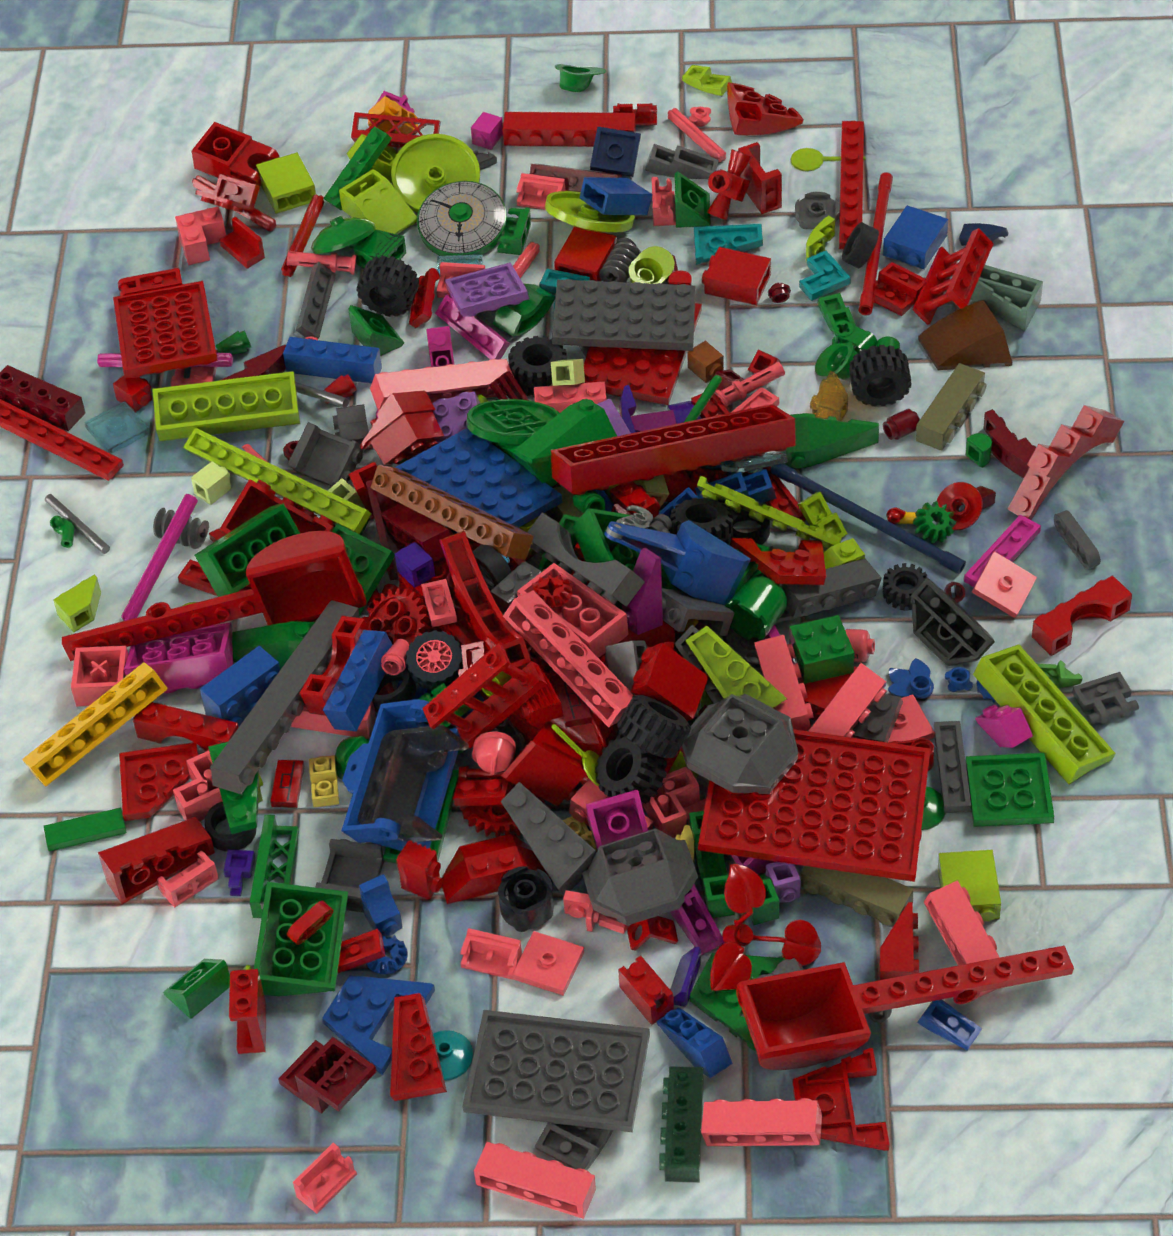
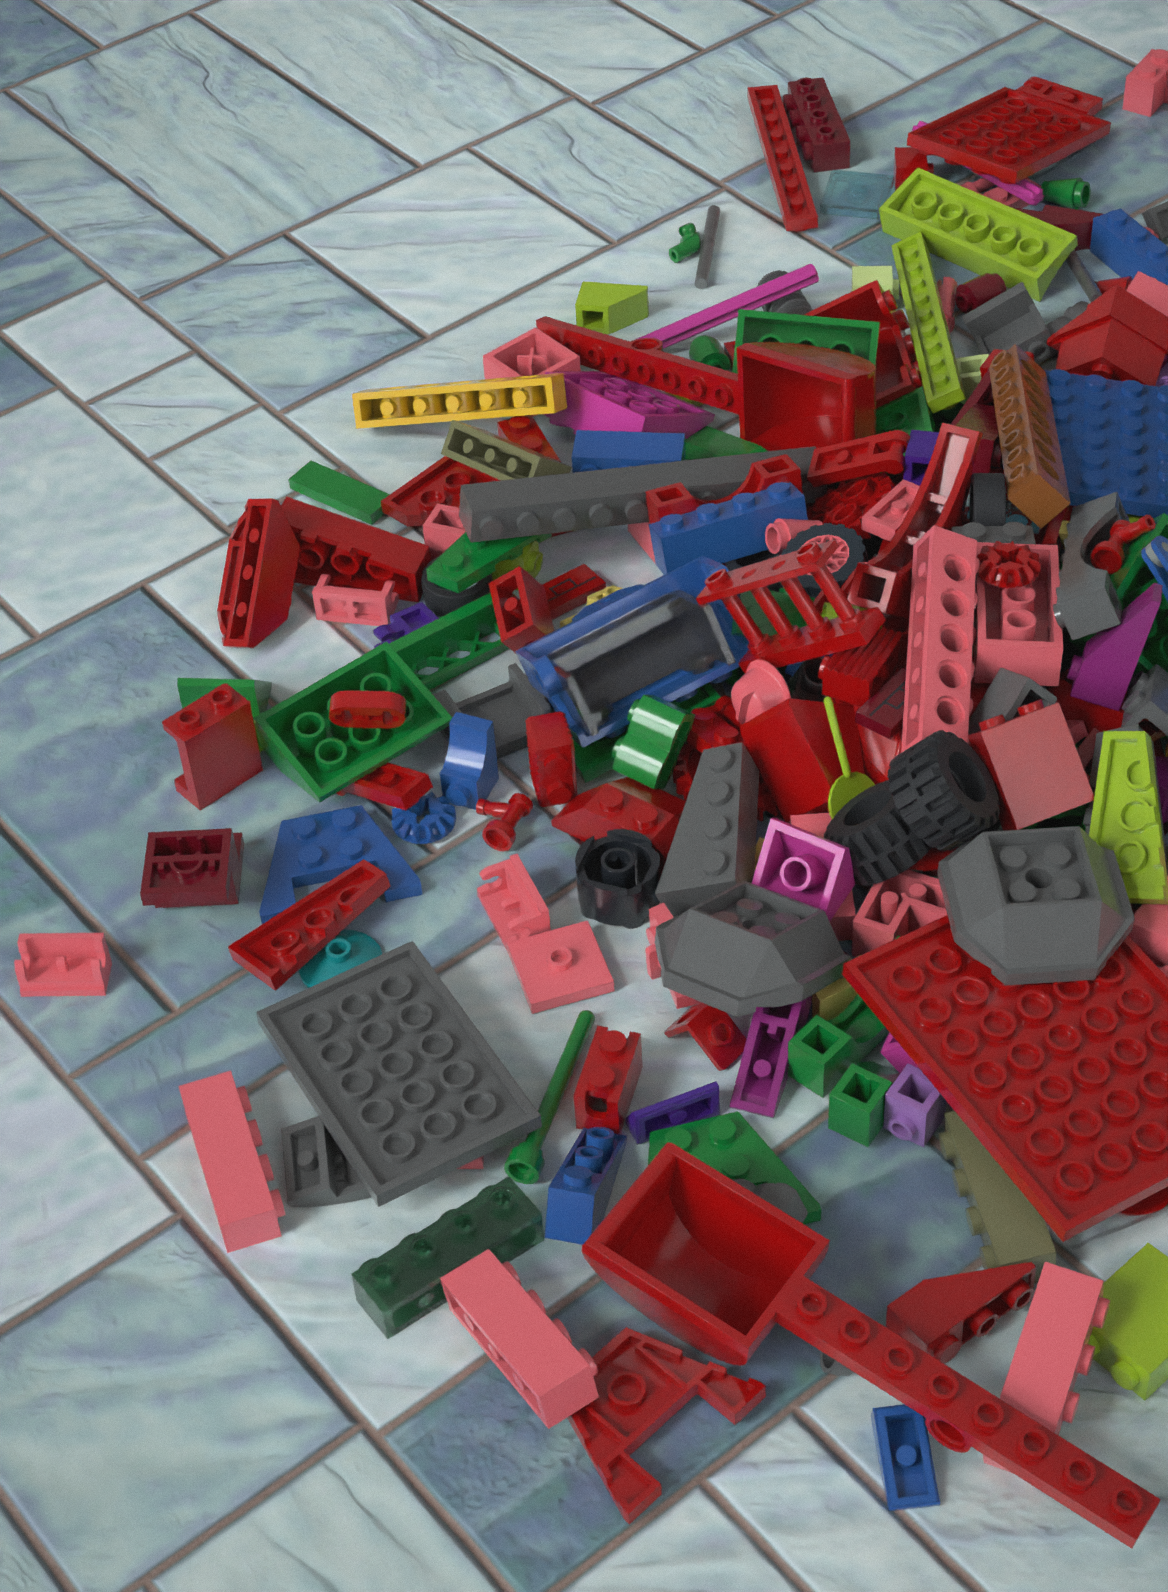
camera: 50 degrees right, 5 degrees down
red plant [710,864,822,991] -> none
none -> red wedge [217,498,300,649]
none -> olive brick [441,420,572,481]
none -> red piece [476,793,533,852]
none -> red brick [489,566,555,654]
none -> green piece [504,1010,595,1184]
none -> green brick [612,695,695,789]
none -> green brick [689,335,731,371]
none -> red plate [807,430,910,487]
none -> dark red brick [955,273,1006,314]
none -> red piece [1090,514,1155,574]

